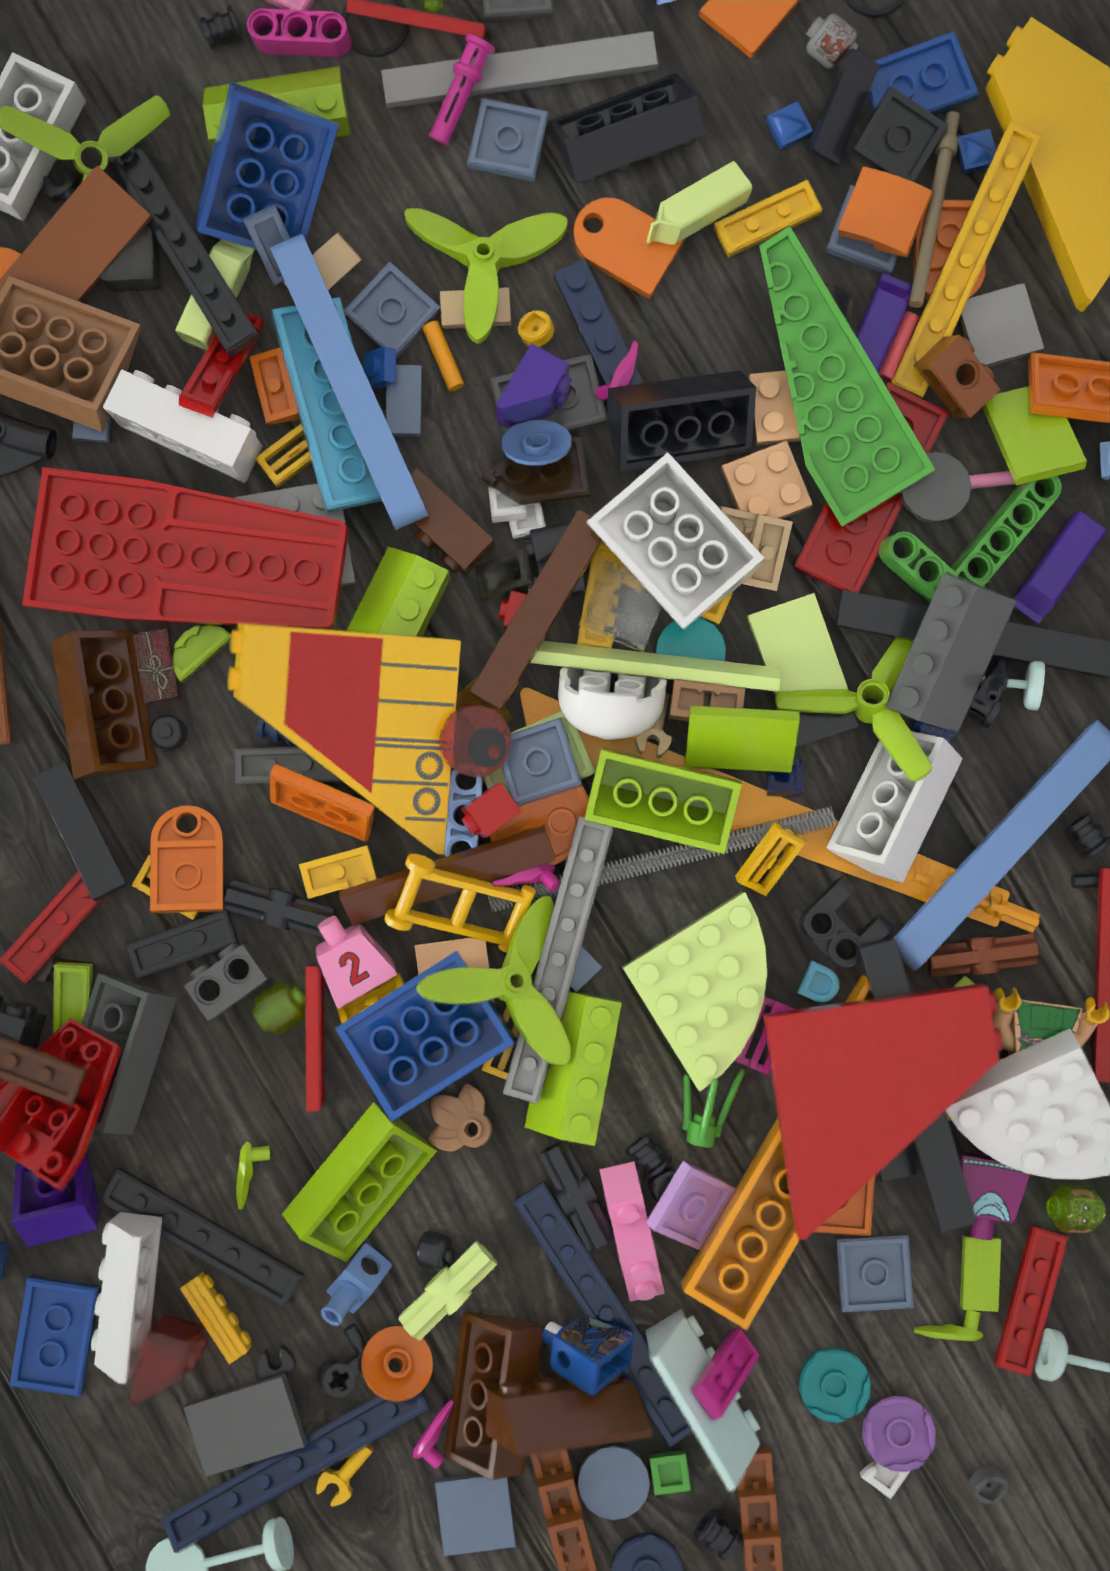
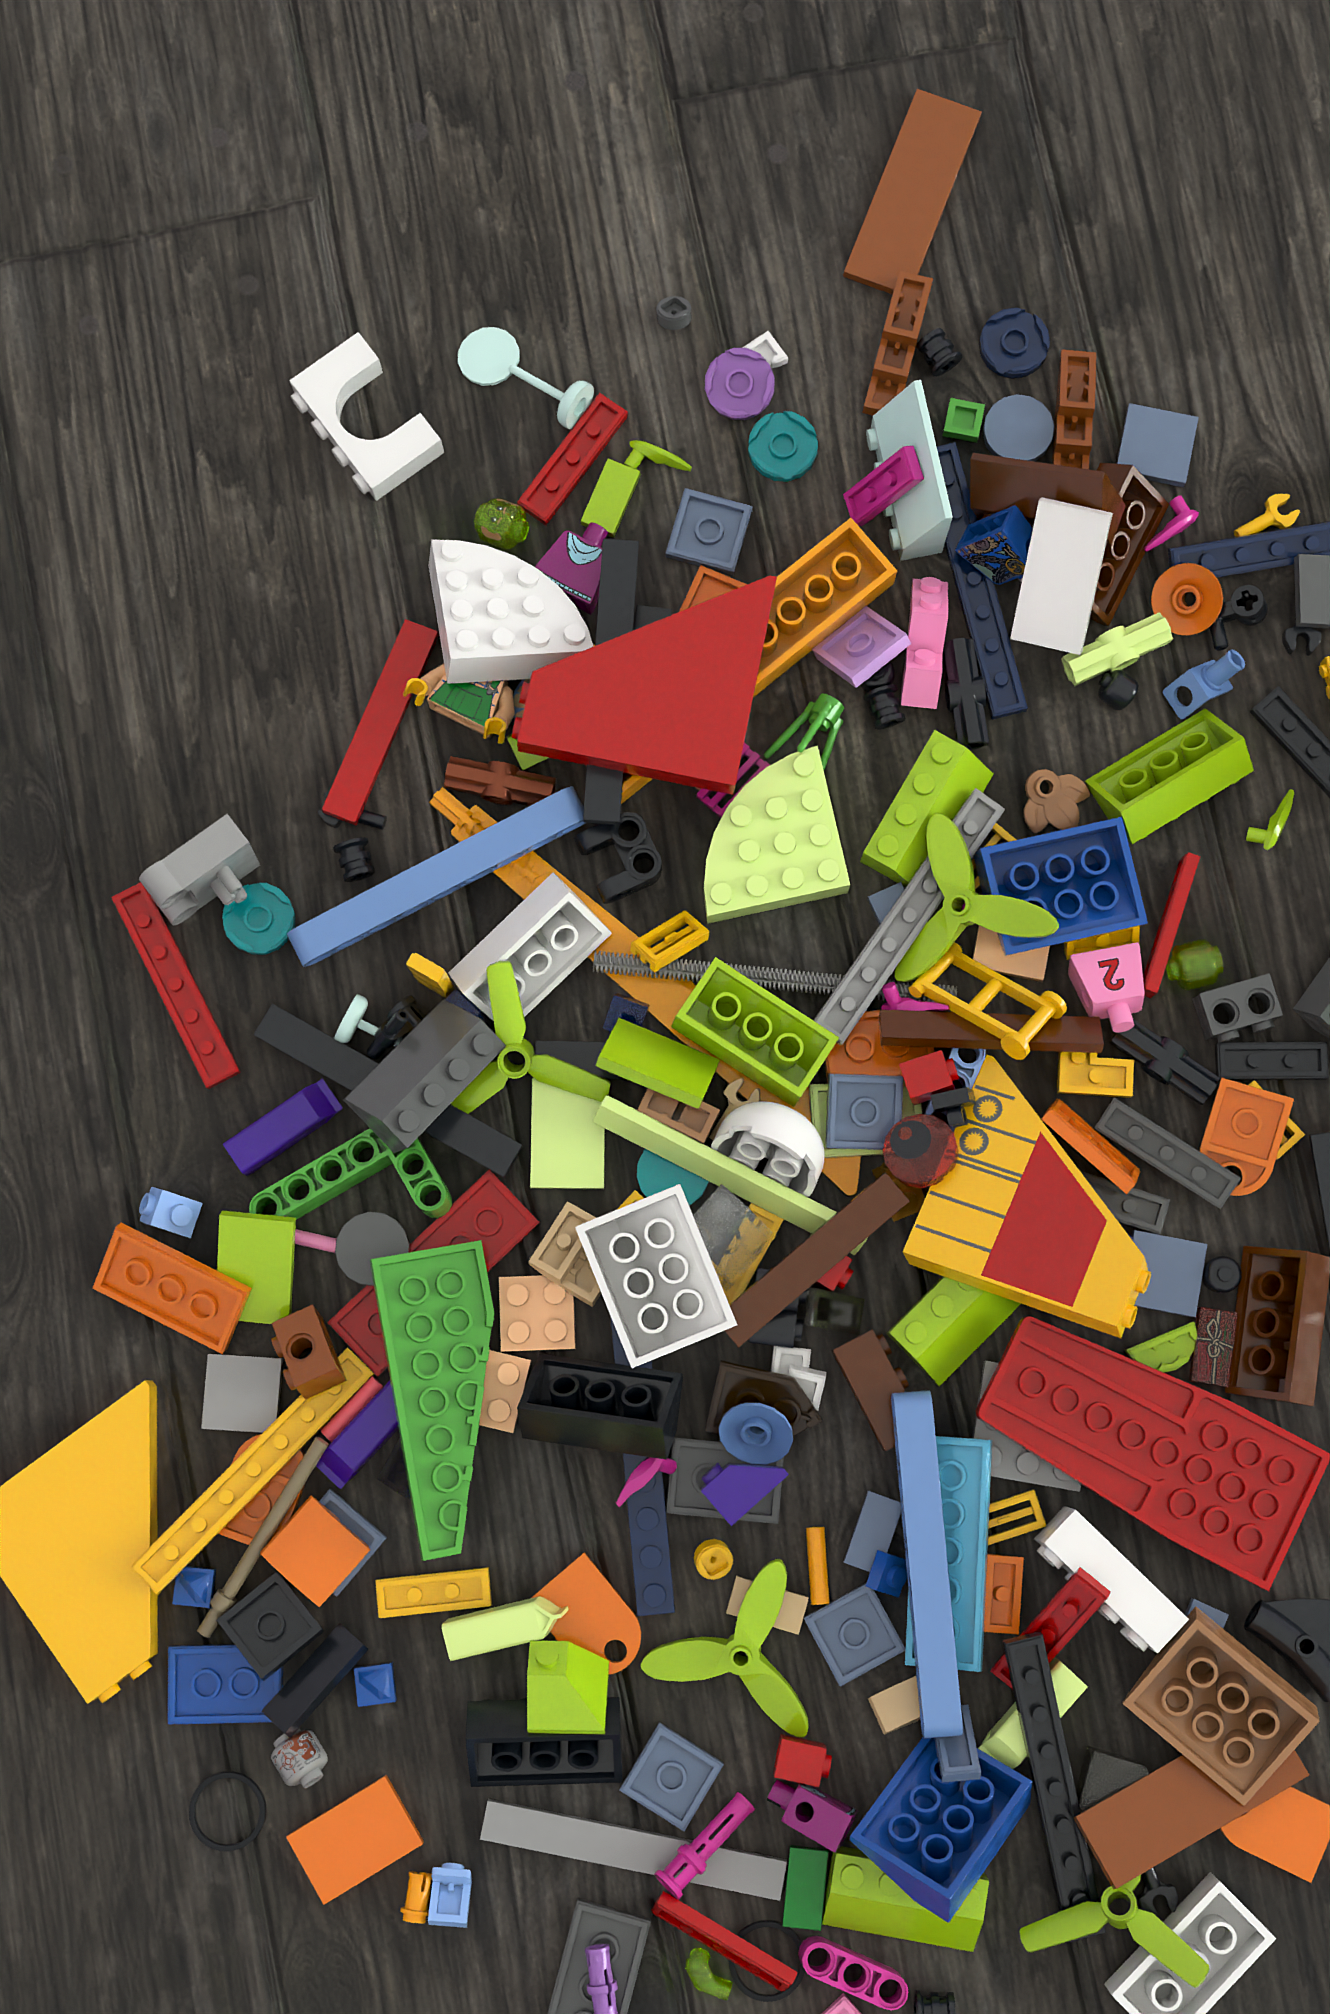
camera: 160 degrees left, 5 degrees down
medium azure tile [797,961,839,1002] -> none
none -> yellow tile [406,953,455,1000]
none -> lime slope [527,1640,609,1734]
none -> magenta torso [767,1779,859,1853]
none -> red brick [773,1734,832,1787]
none -> green tile [782,1845,828,1931]
none -> black tile [930,1087,976,1128]
none -> white tile [1010,497,1113,655]
none -> dark grey tile [1094,1097,1241,1209]
none -> sand blue tile [1131,1230,1207,1318]

